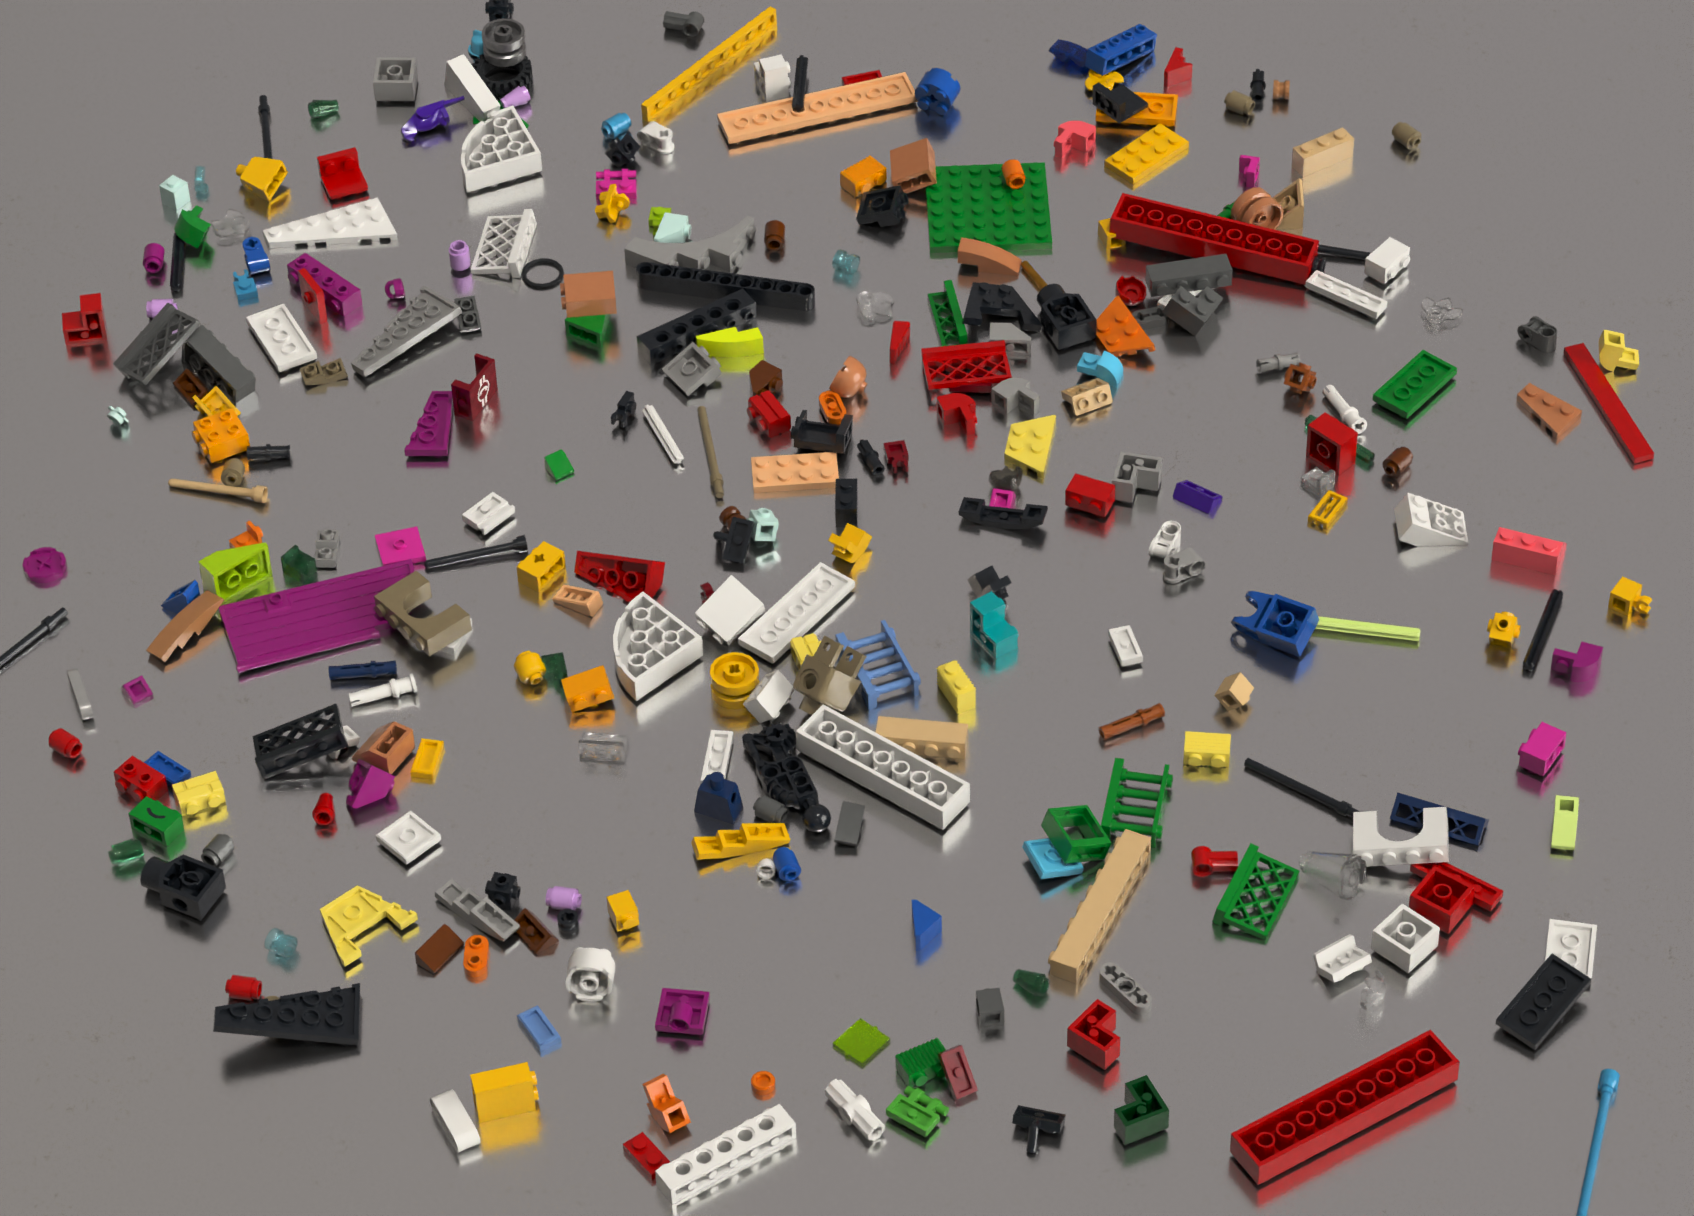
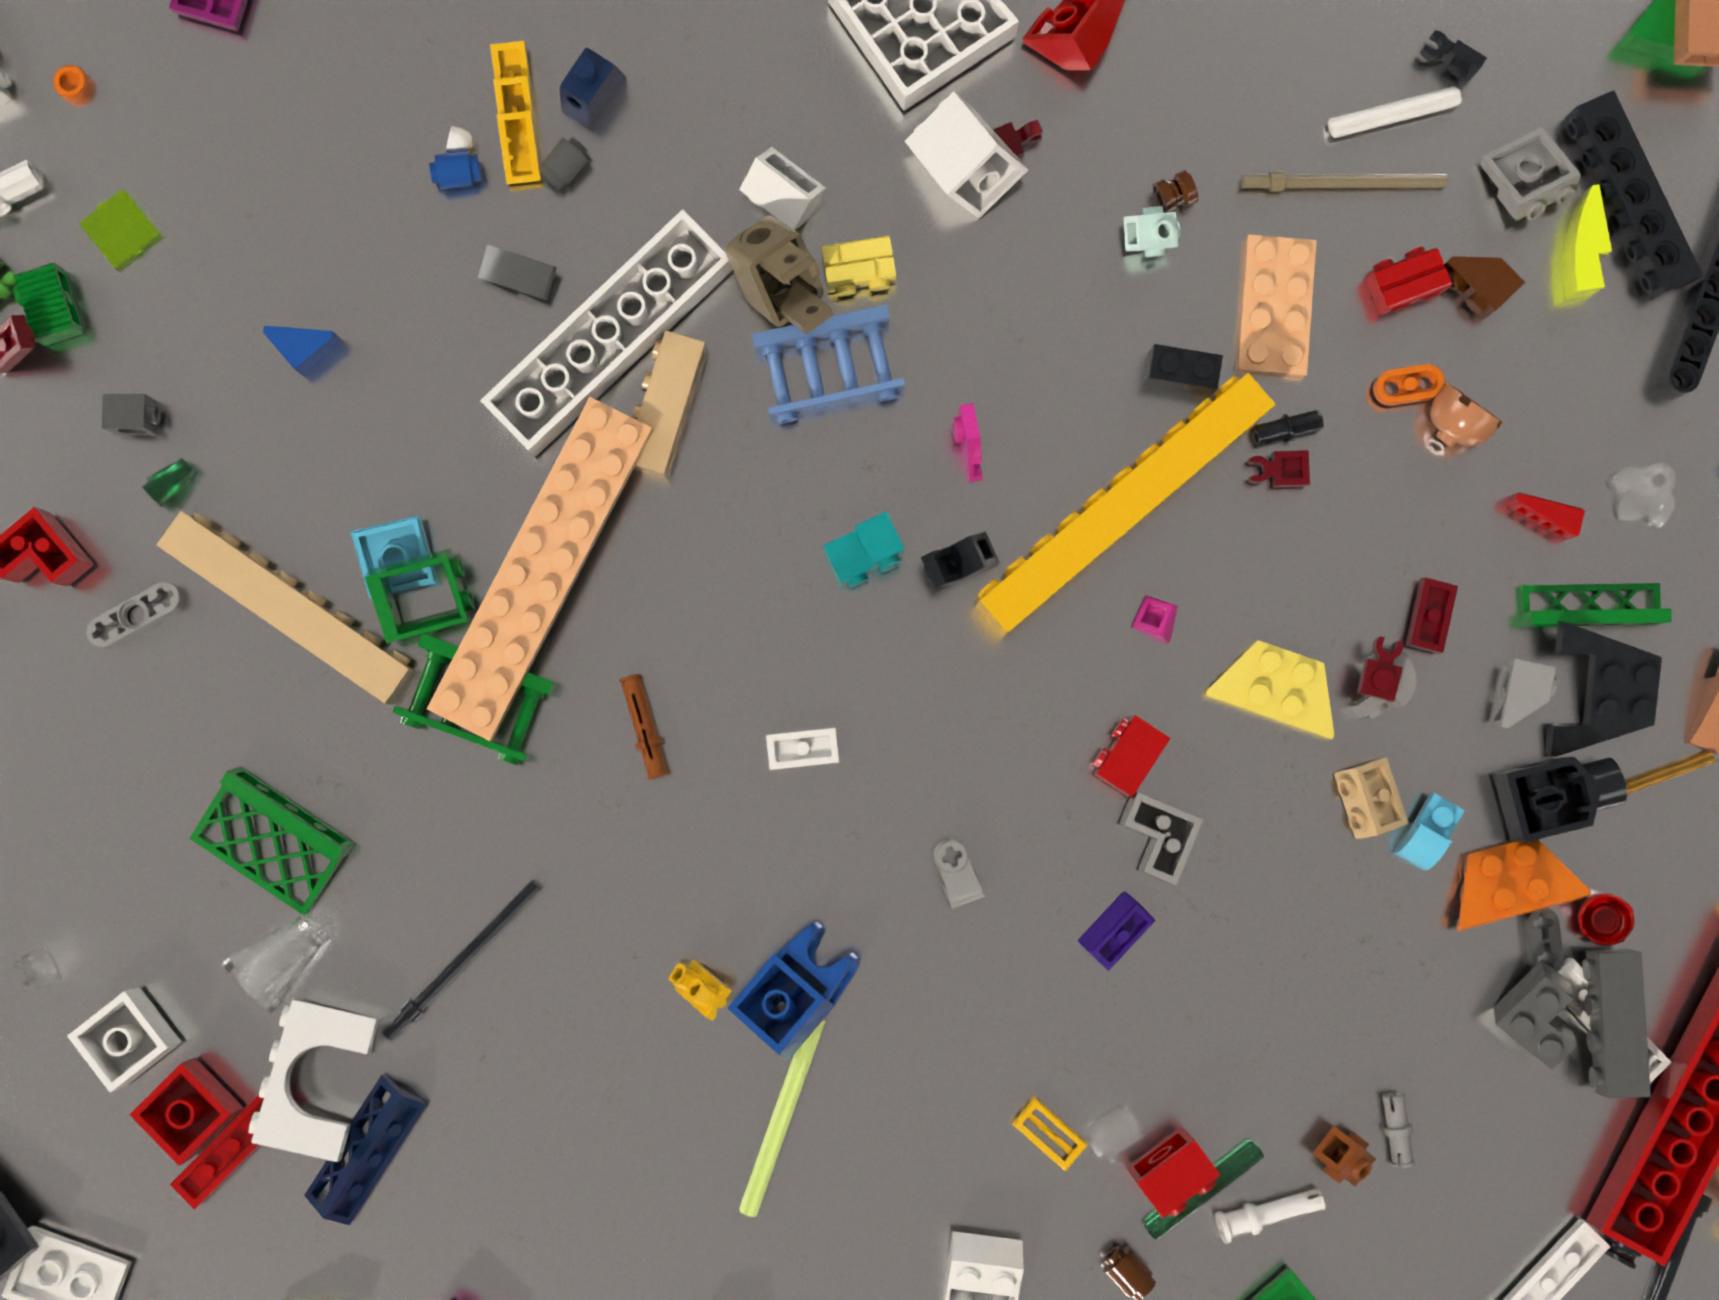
camera: 95 degrees right, 40 degrees up
white plate [701,730,734,783] -> none
yellow wheel [710,652,759,710] -> none
black plate [713,517,755,564] -> none
white plate [738,562,855,664] -> none
black arm [742,722,831,832] -> none
black panel [791,410,853,454] -> none
yellow brick [828,523,872,563] -> none
red fence [921,340,1012,390] -> none
light yellow brick [936,660,976,714] -> none
red brick [937,393,977,436] -> none
black slope [958,497,1048,529] -> none
clear smoke hair [989,466,1023,491] -> none
white piece [1148,520,1181,558] -> none
light yellow brick [1183,731,1231,768] -> none
red piece [1191,846,1238,877] -> none
tan brick [1214,672,1254,711] -> none
white bracket [1313,934,1372,983] -> none
none -> light nougat plate [427,397,653,741]
none -> yellow hips [668,960,732,1021]
none -> dark pink wing [951,403,983,483]
none -> yellow brick [975,373,1276,638]
none -> dark red plate [1357,636,1403,702]

